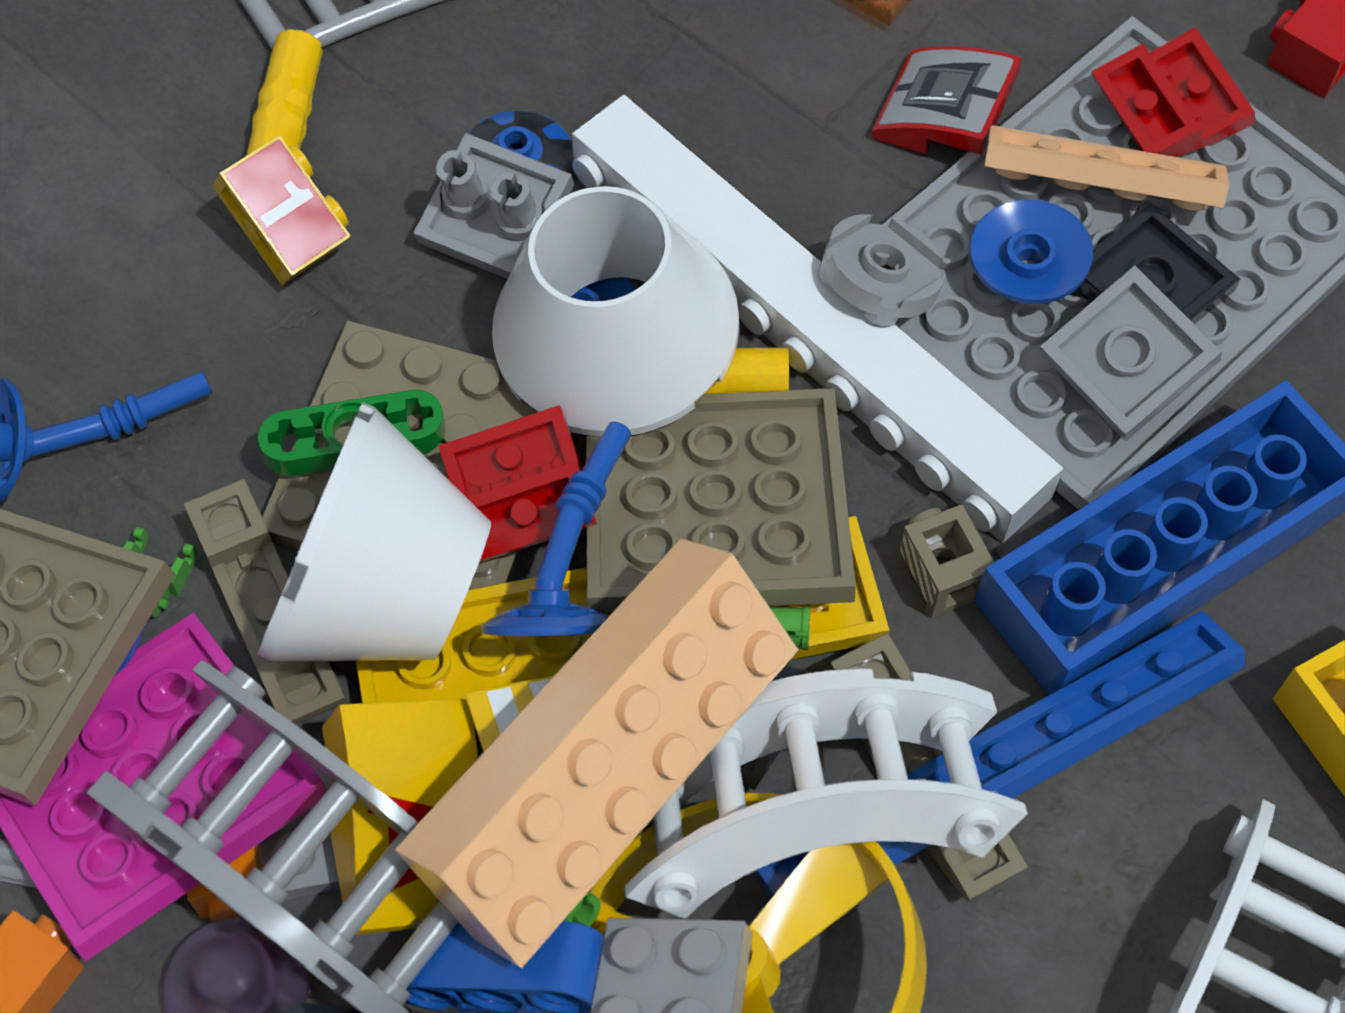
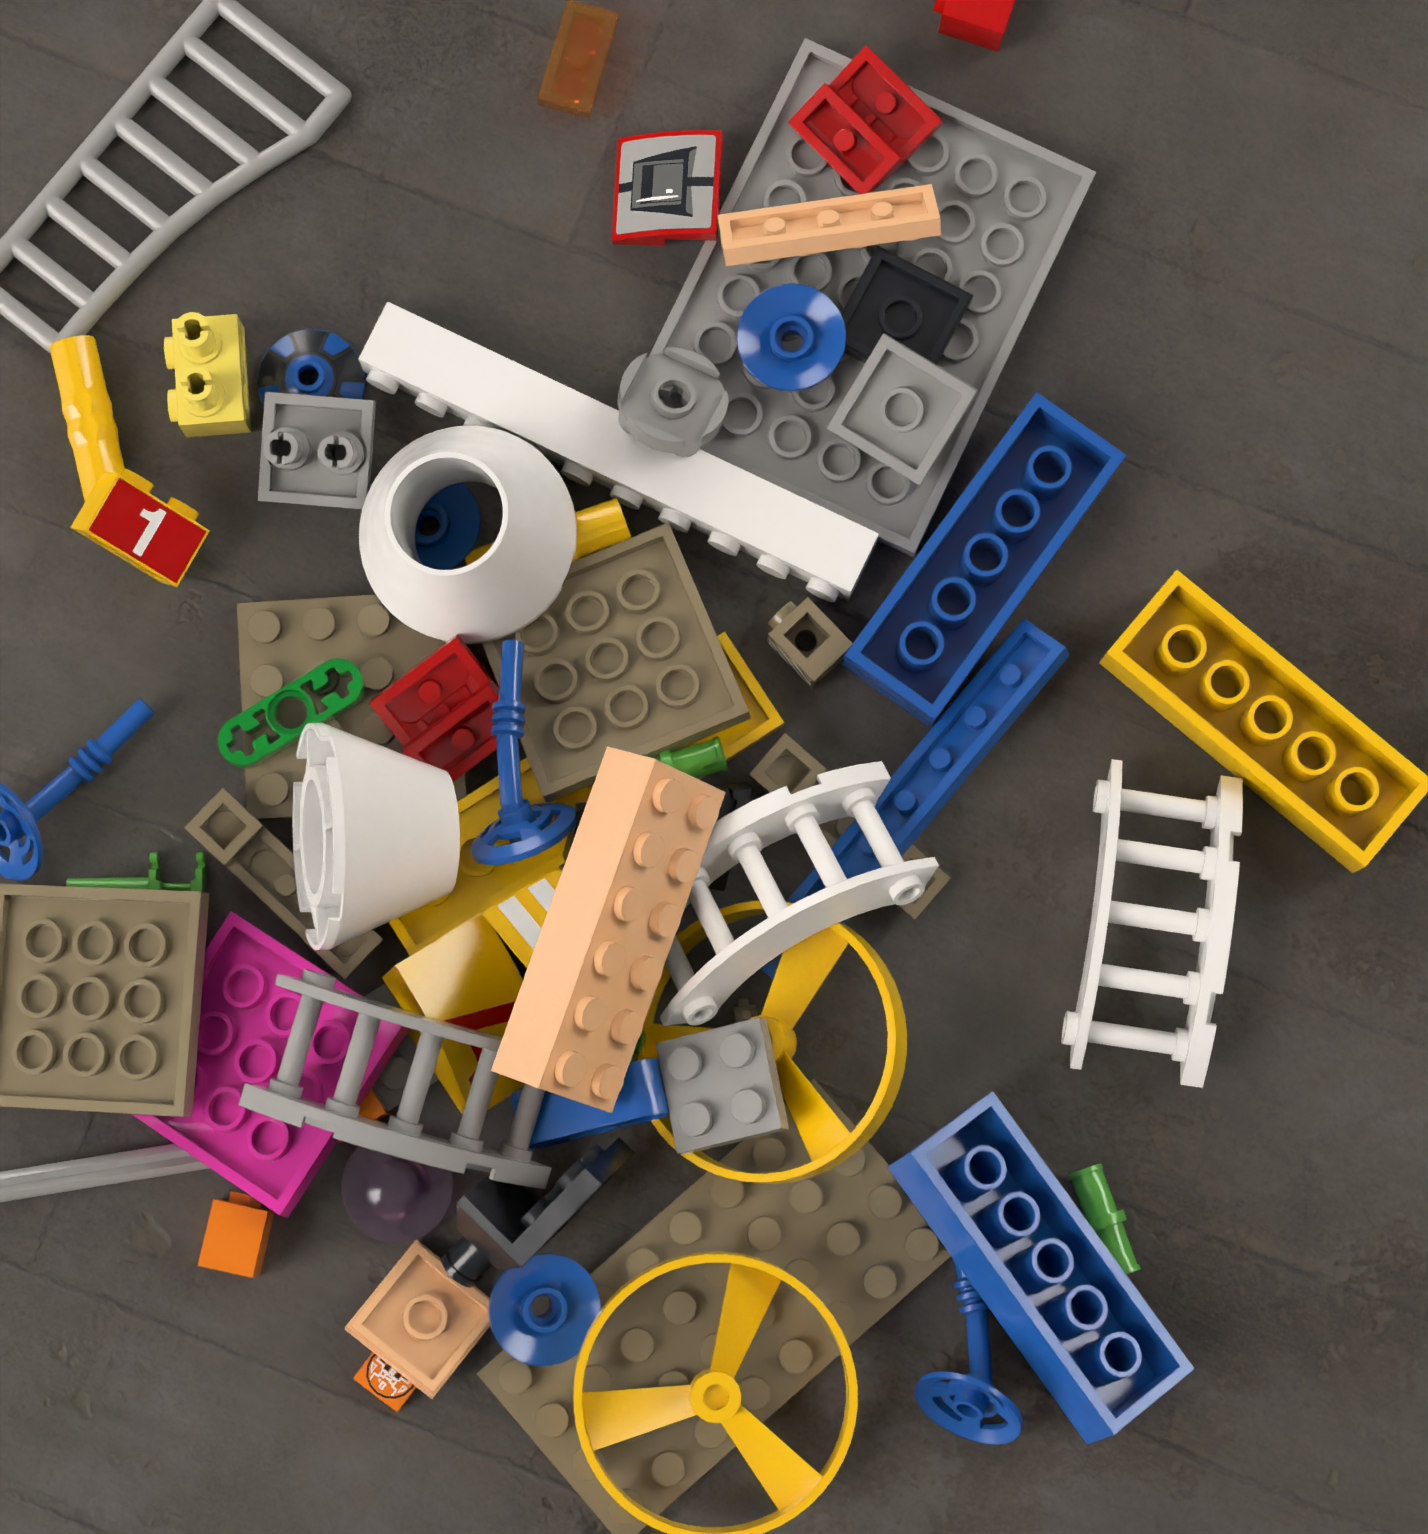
camera: 20 degrees left, 20 degrees up
none -> light yellow brick [164,312,251,438]

